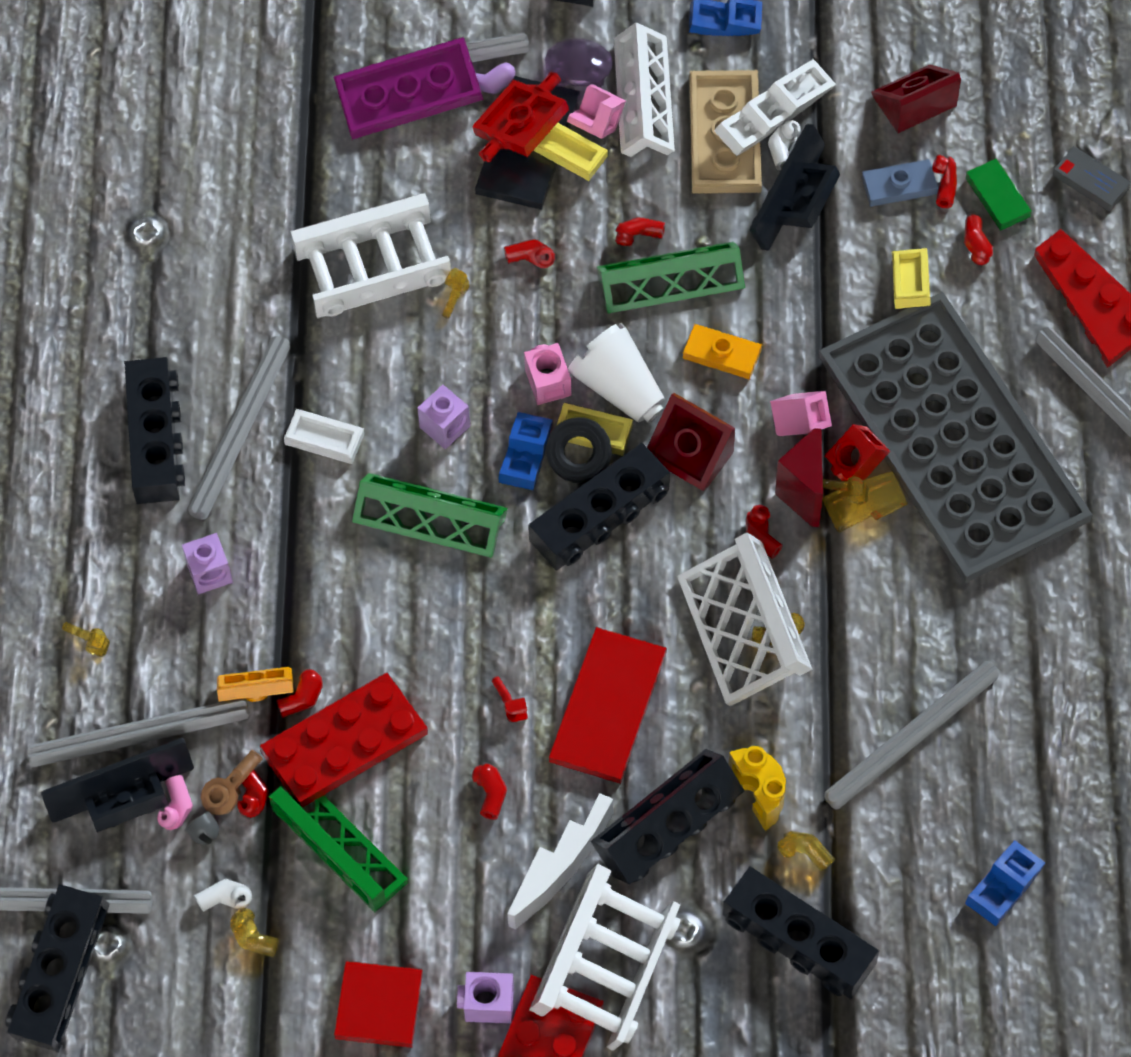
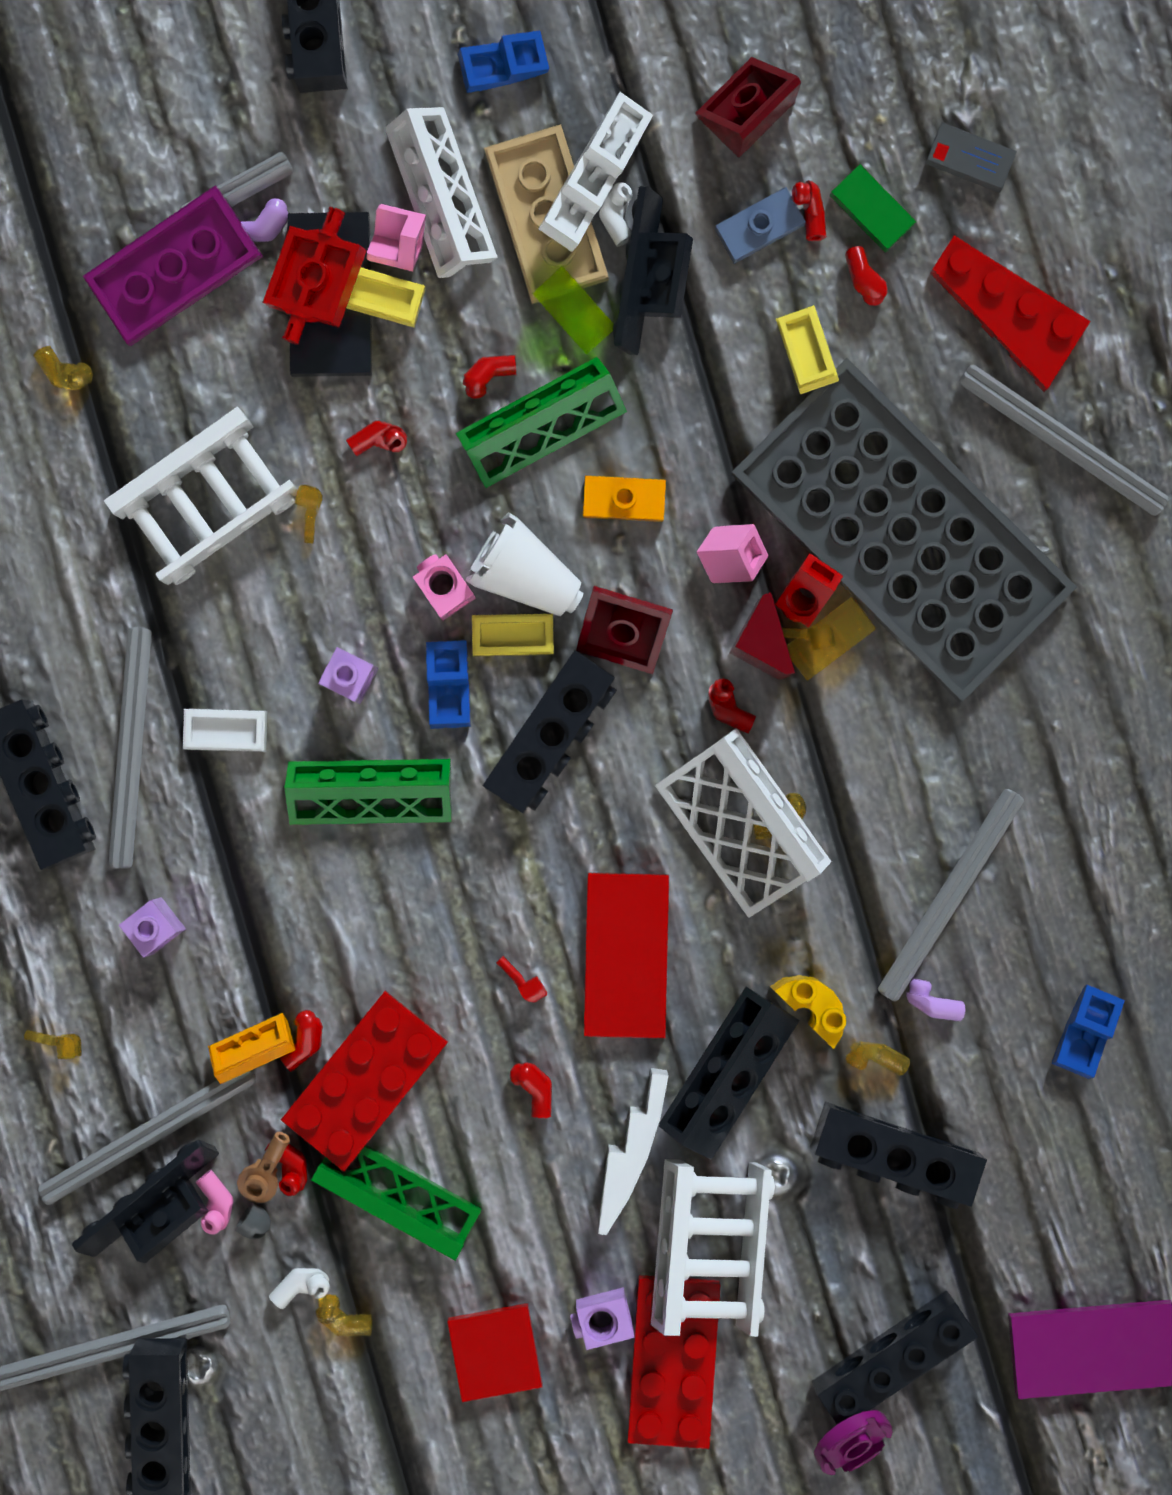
camera: 20 degrees left, 25 degrees up
clear purple dish [545,38,613,88] -> none
black tyre [546,417,612,483] -> none
none -> clear yellow arm [33,346,93,390]
none -> clear neon green plate [531,266,614,355]
none -> lavender arm [906,979,965,1021]

